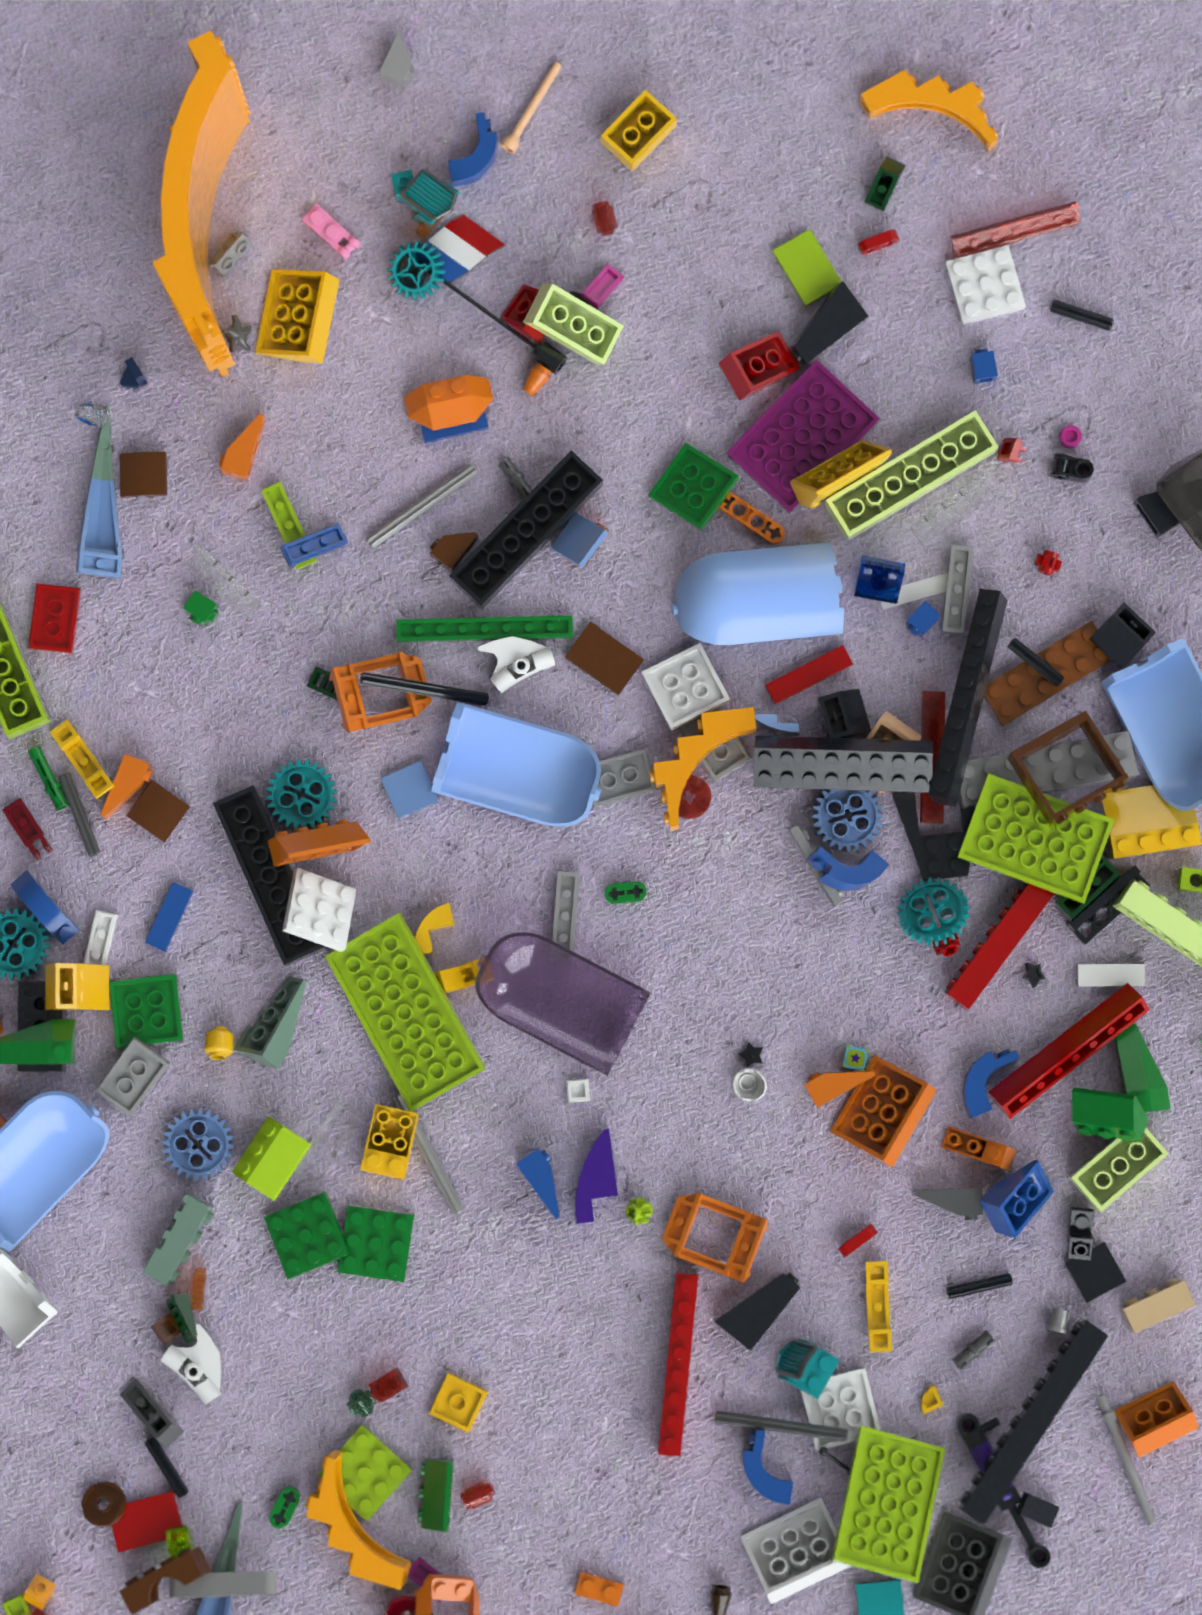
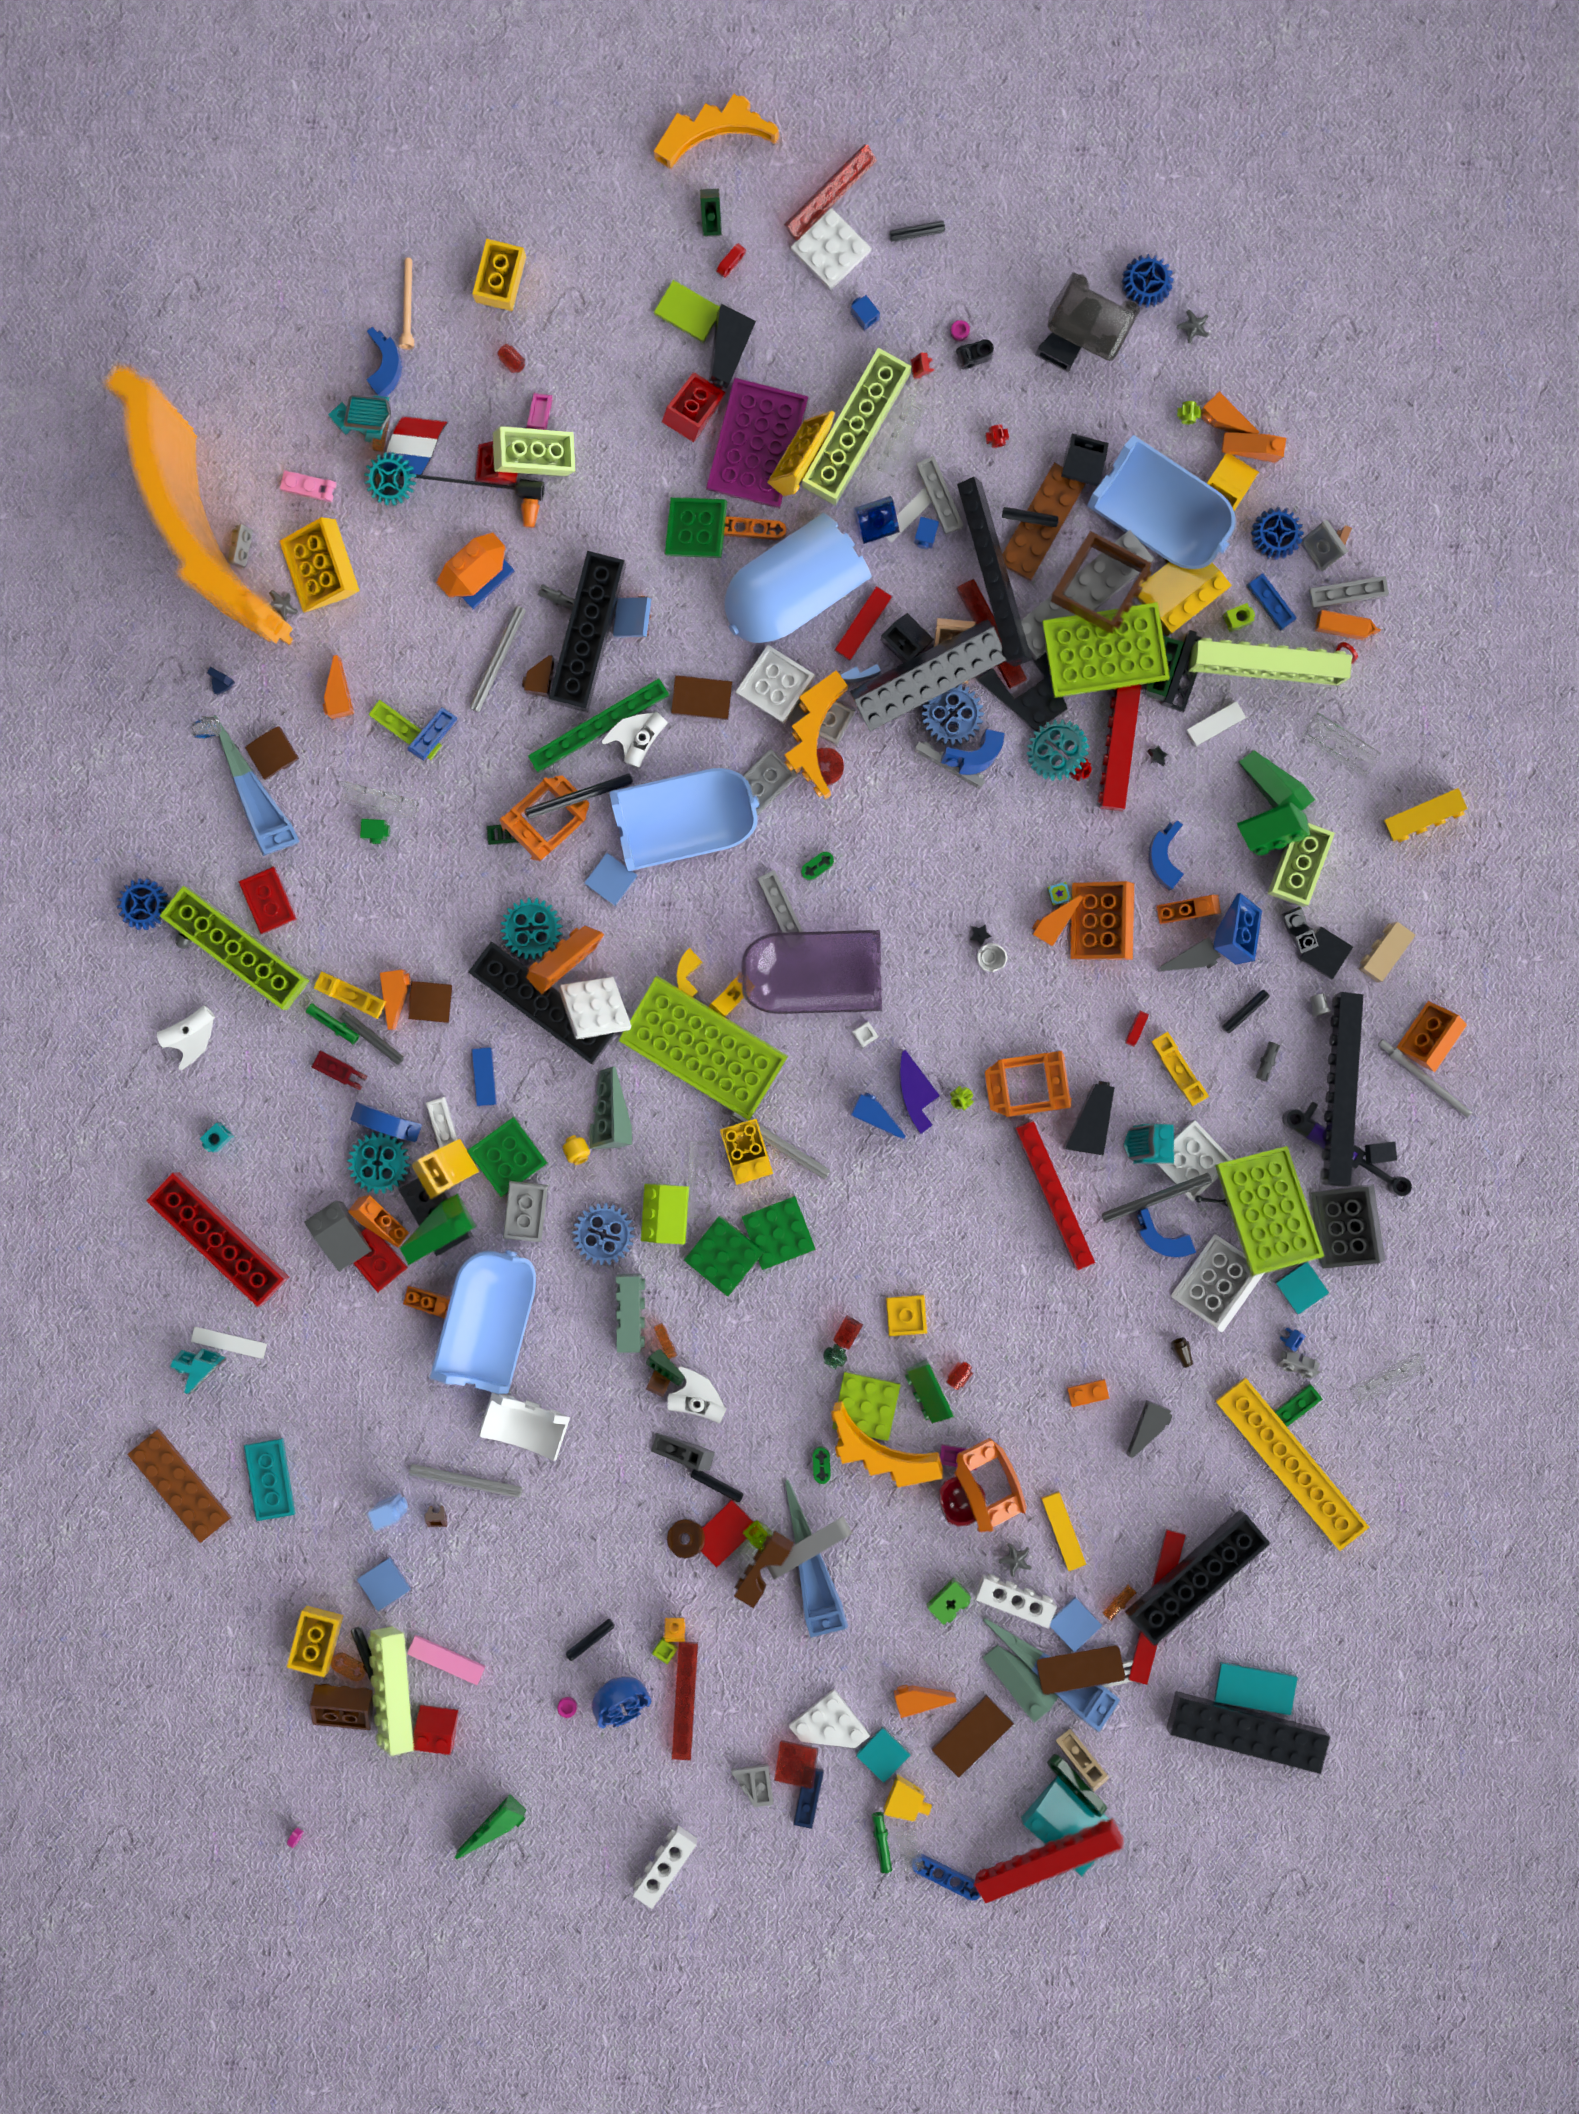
camera: 25 degrees left, 5 degrees up
light grey slope [379,34,415,89] -> none
yellow tile [921,1384,944,1414] -> none
red brick [988,983,1150,1119] -> none

